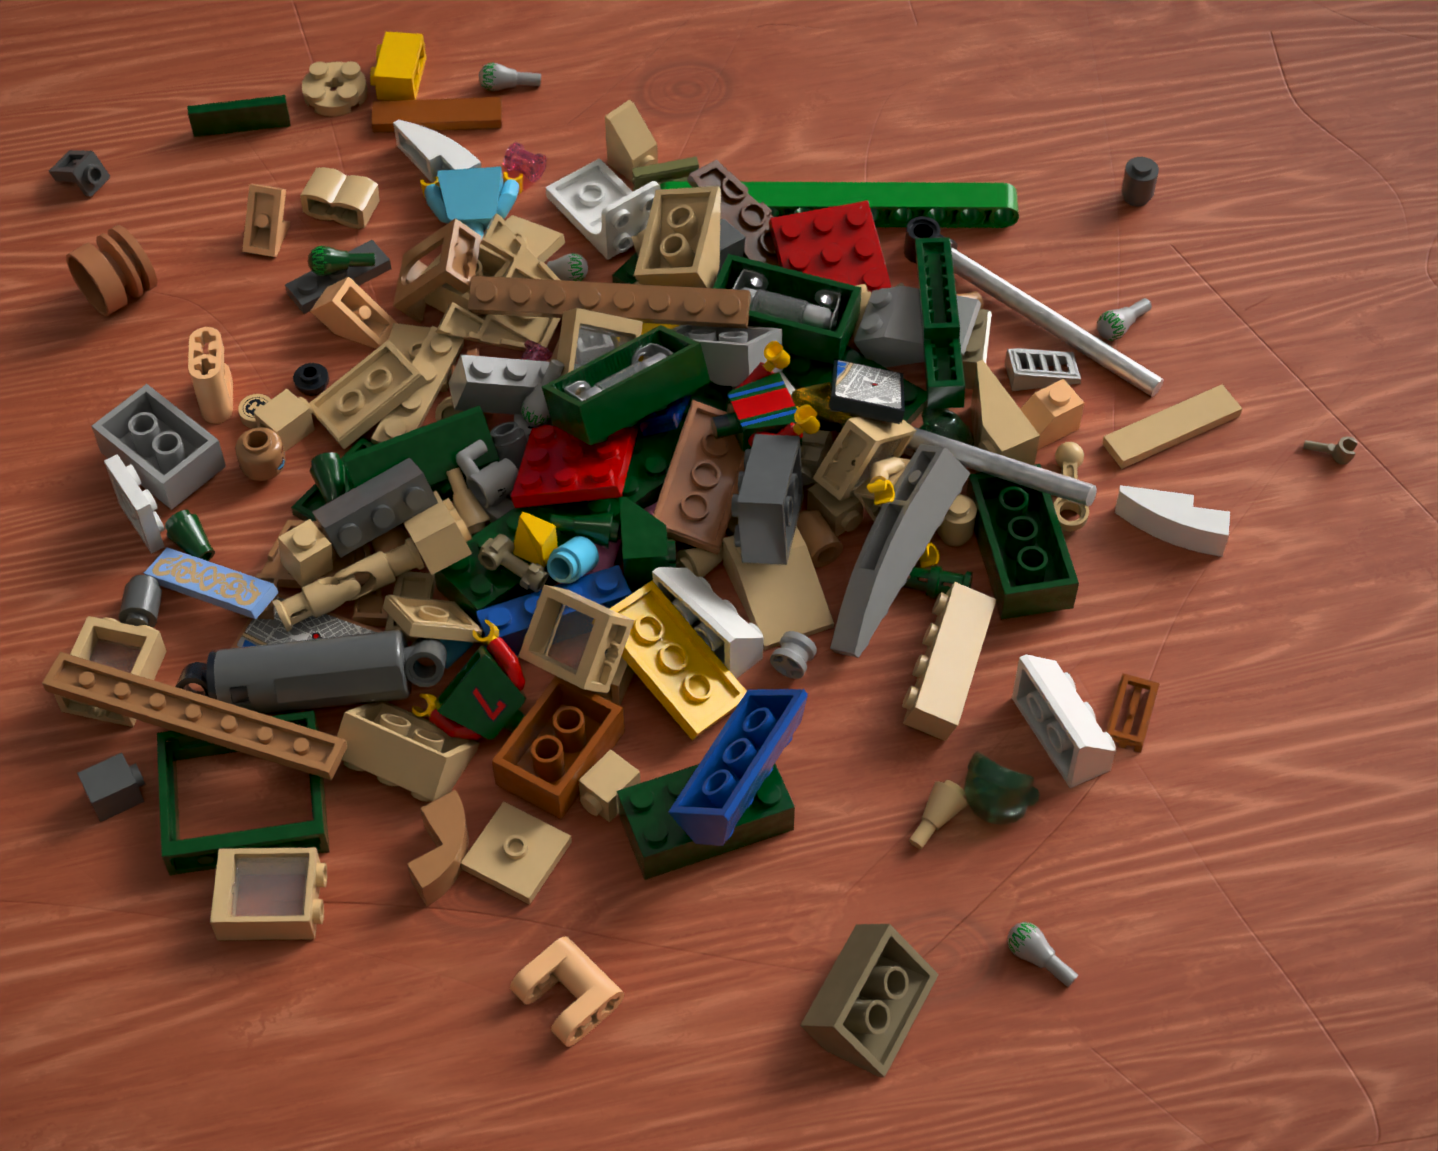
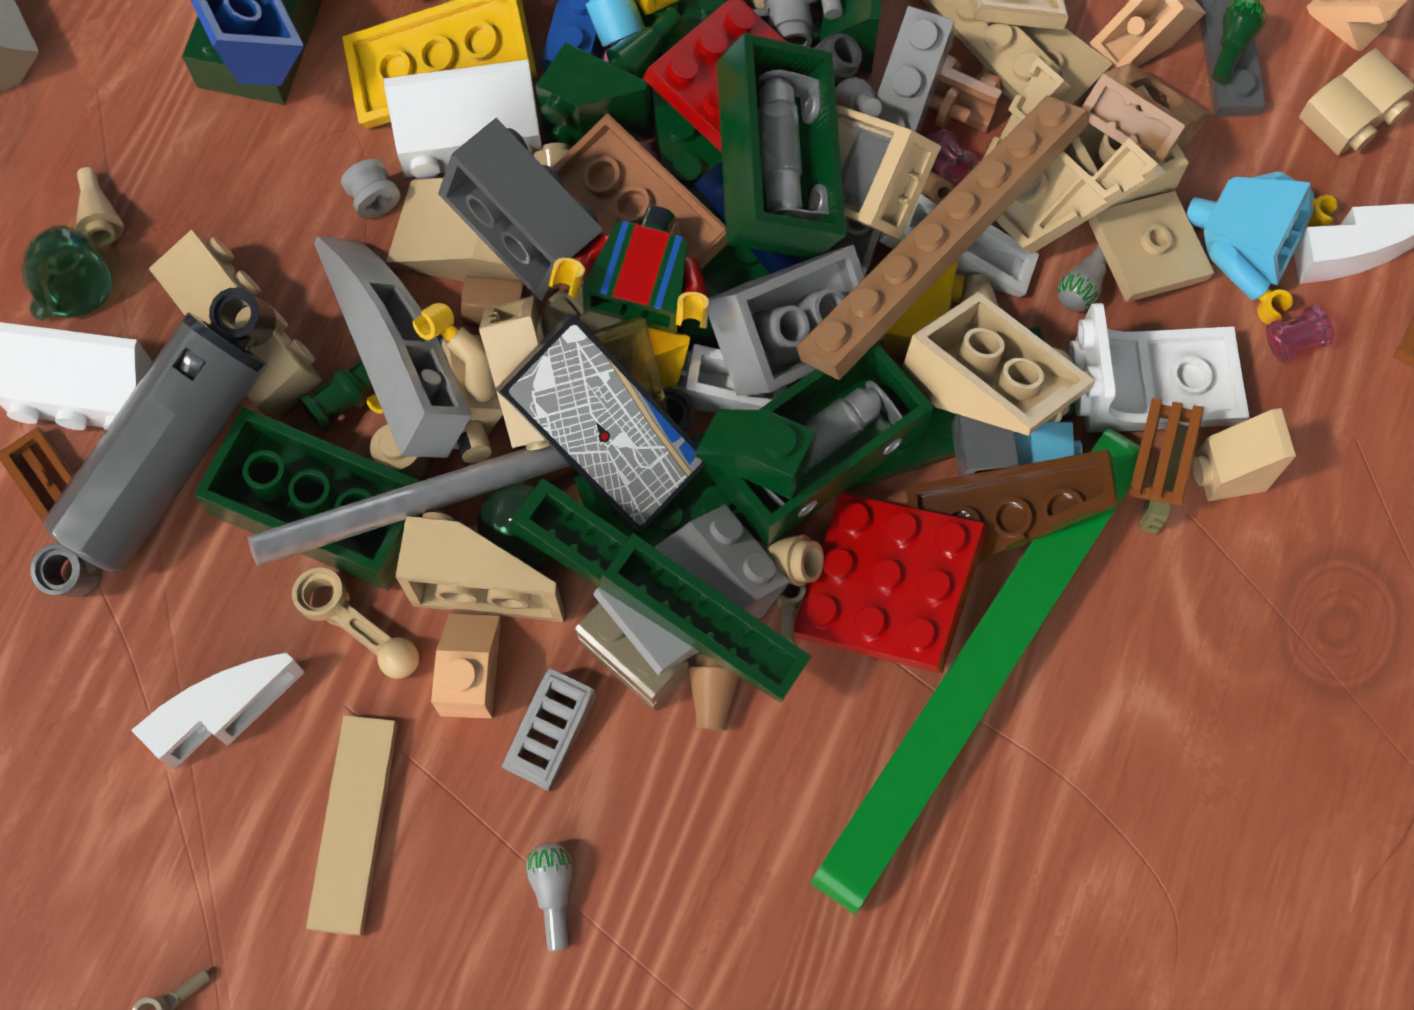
camera: 125 degrees right, 15 degrees up
flat silver piece [904,216,1164,397] -> none
none -> dark grey piece [30,288,276,597]
none -> dark green slope [695,409,816,499]
none -> dark orange tile [1130,398,1204,506]

